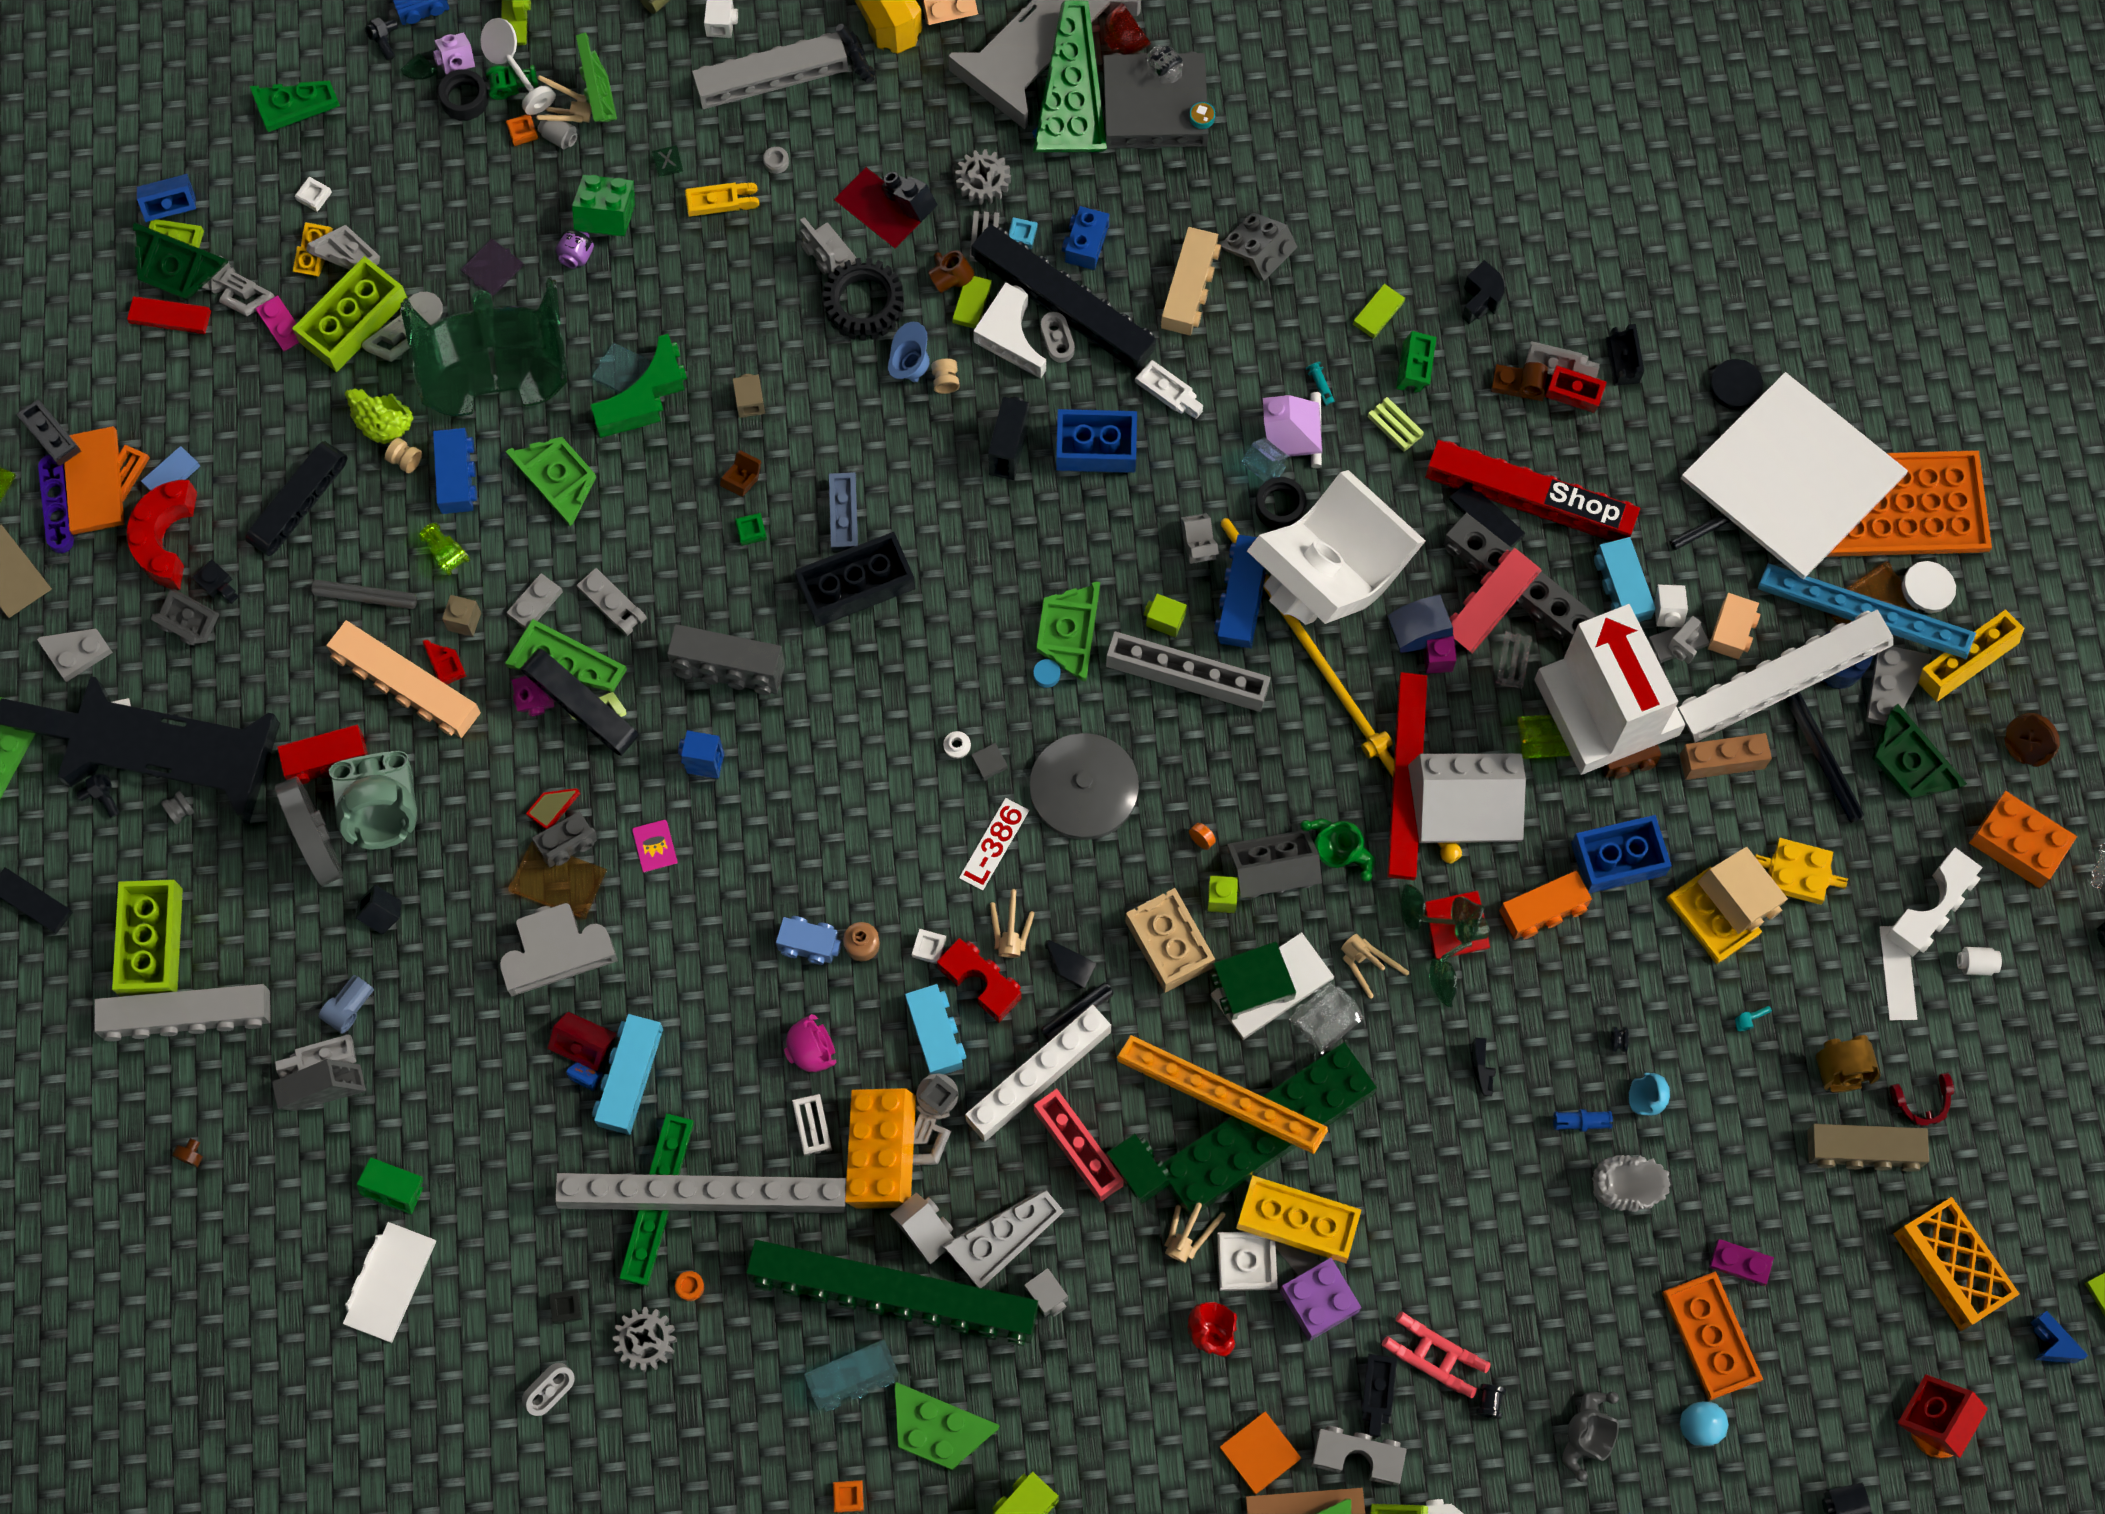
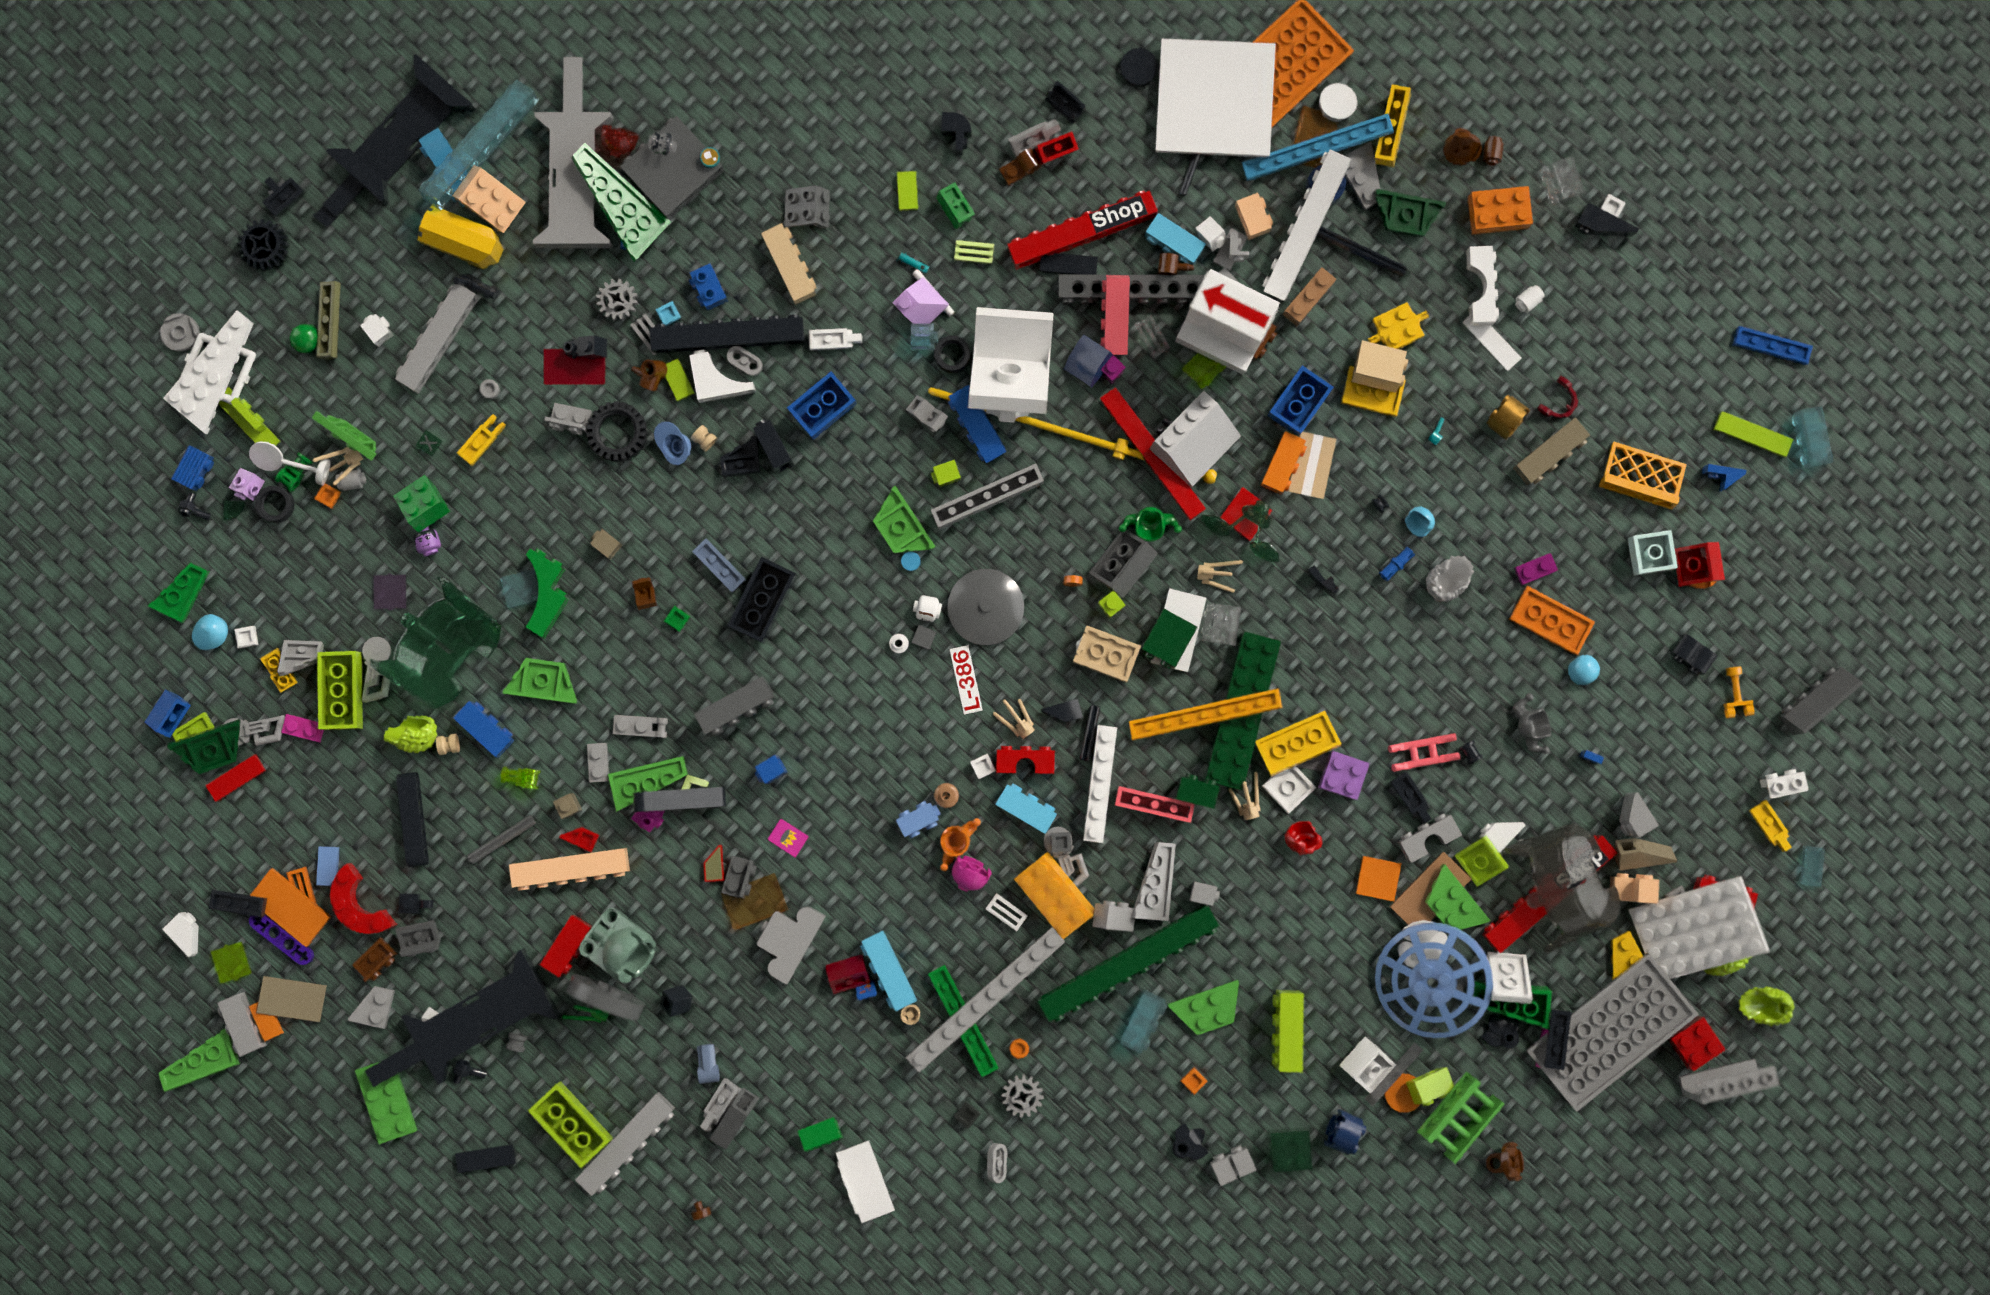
camera: 40 degrees left, 15 degrees up
none -> medium azure hat [192,614,228,650]
none -> reddish brown bracket [352,937,397,982]
none -> green plant [562,1005,609,1023]
none -> black wing [720,436,761,477]
none -> tan wheel [901,1004,920,1025]
none -> white head [913,595,942,622]
none -> orange piece [940,818,981,871]
none -> reddish brown piece [1158,253,1194,275]
none -> tan sticker [1288,432,1336,499]
none -> reddish brown brick [1482,136,1504,166]
none -> light aqua brick [1628,530,1678,576]

